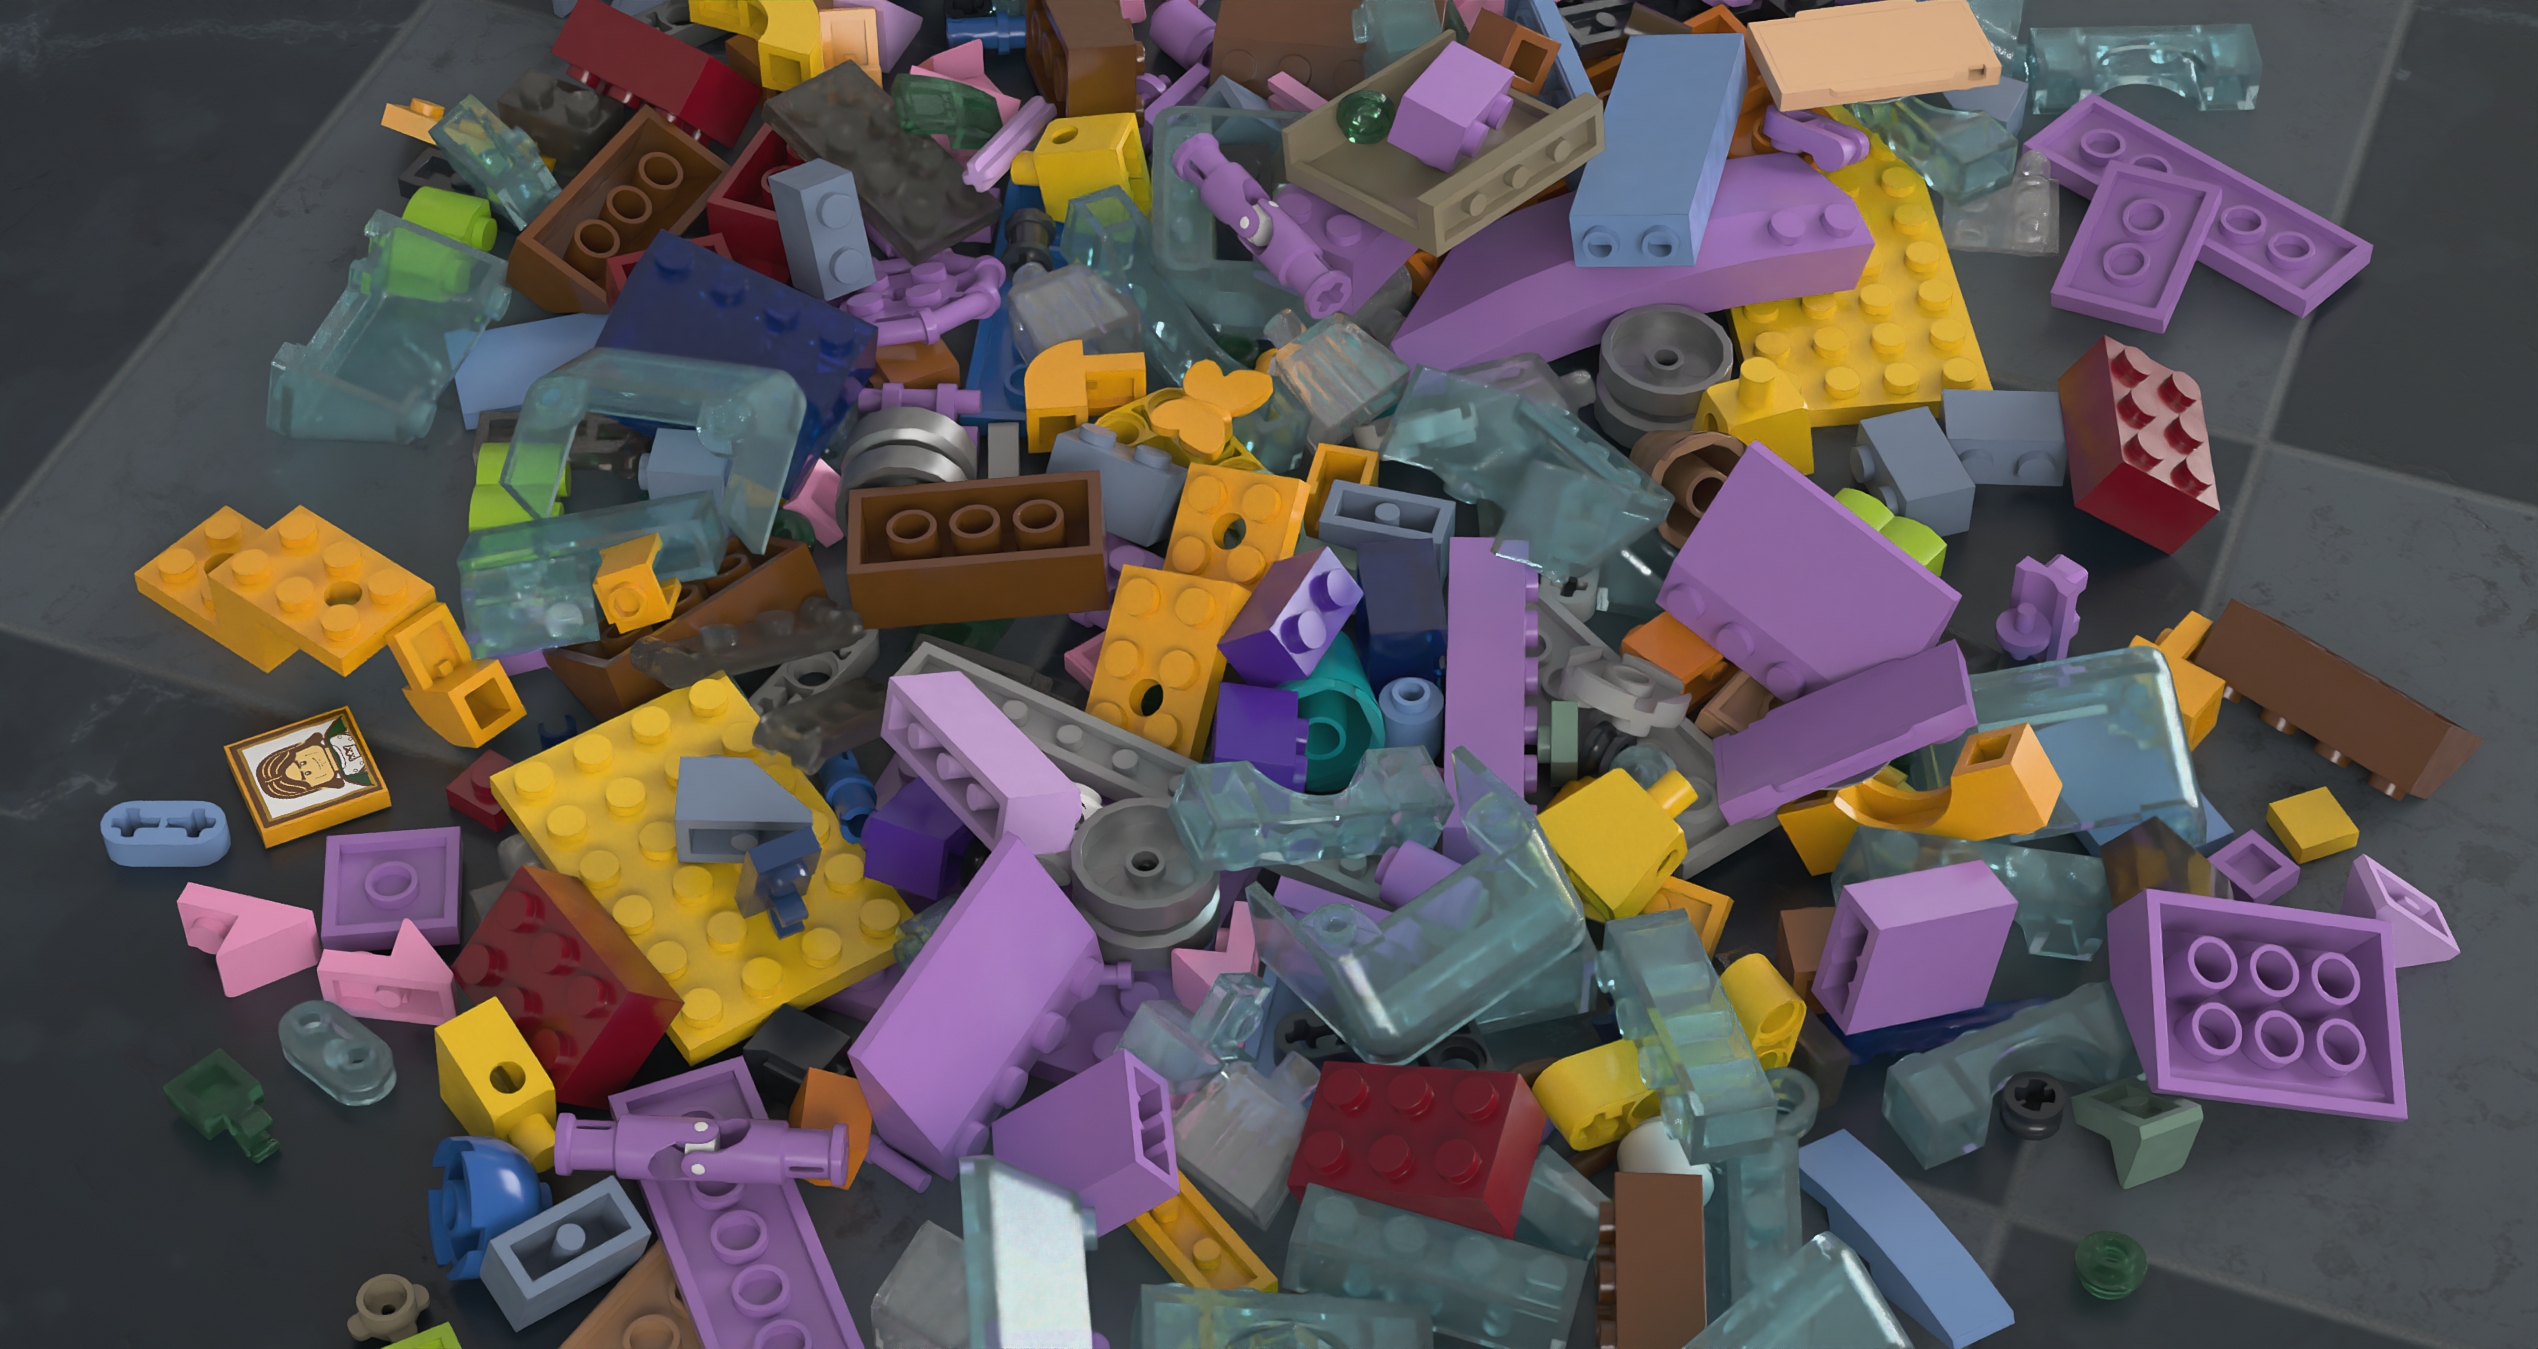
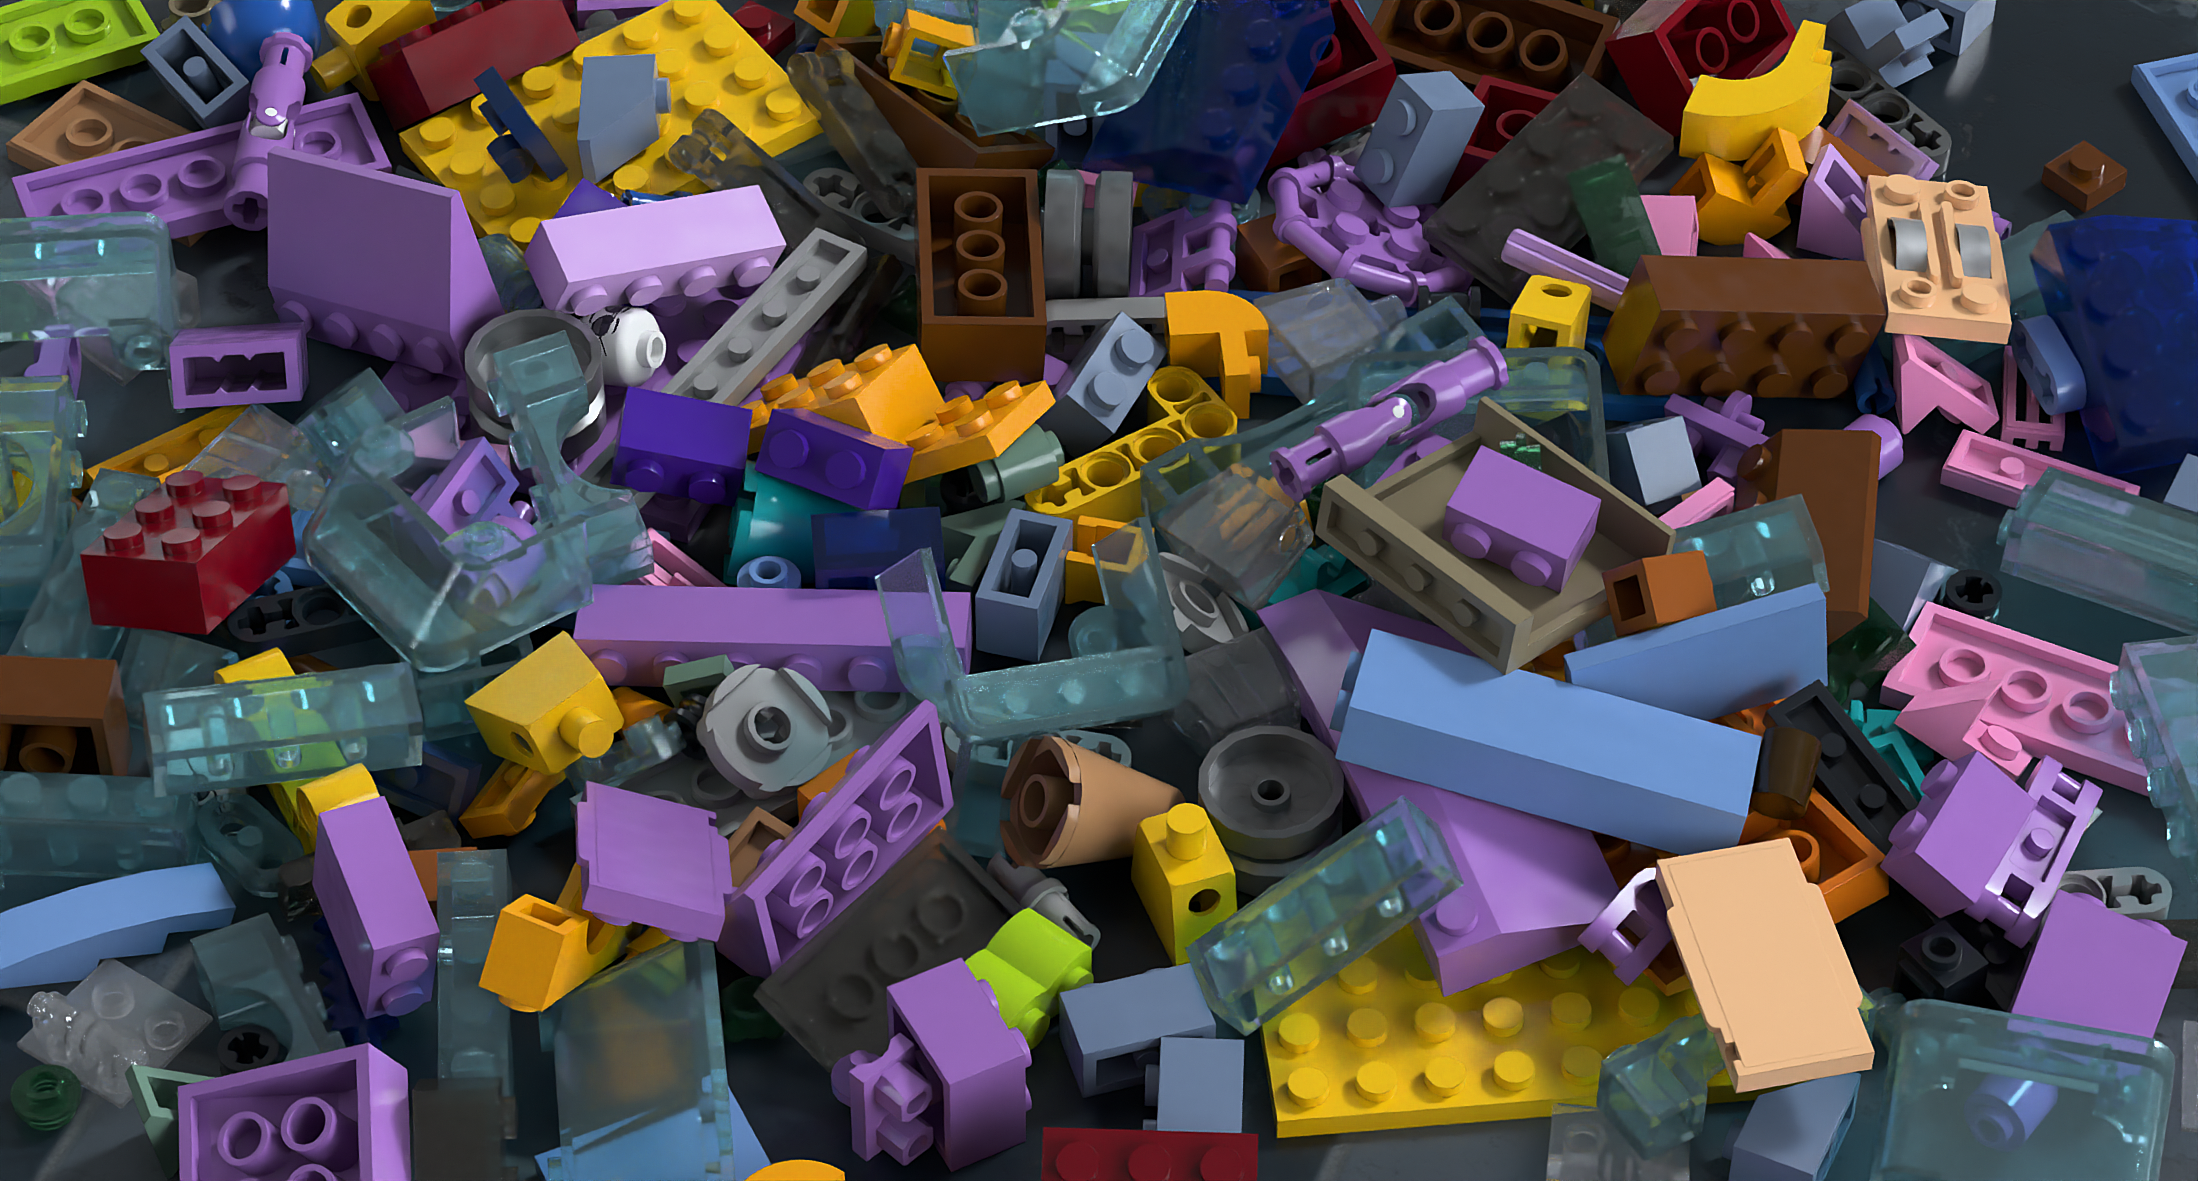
camera: 90 degrees right, 0 degrees up
light orange animal [1149,359,1273,462] -> none
none -> clear hinge [17,958,213,1109]
none -> medium lavender brick [887,957,1032,1172]
none -> clear light blue brick [1185,795,1465,1036]

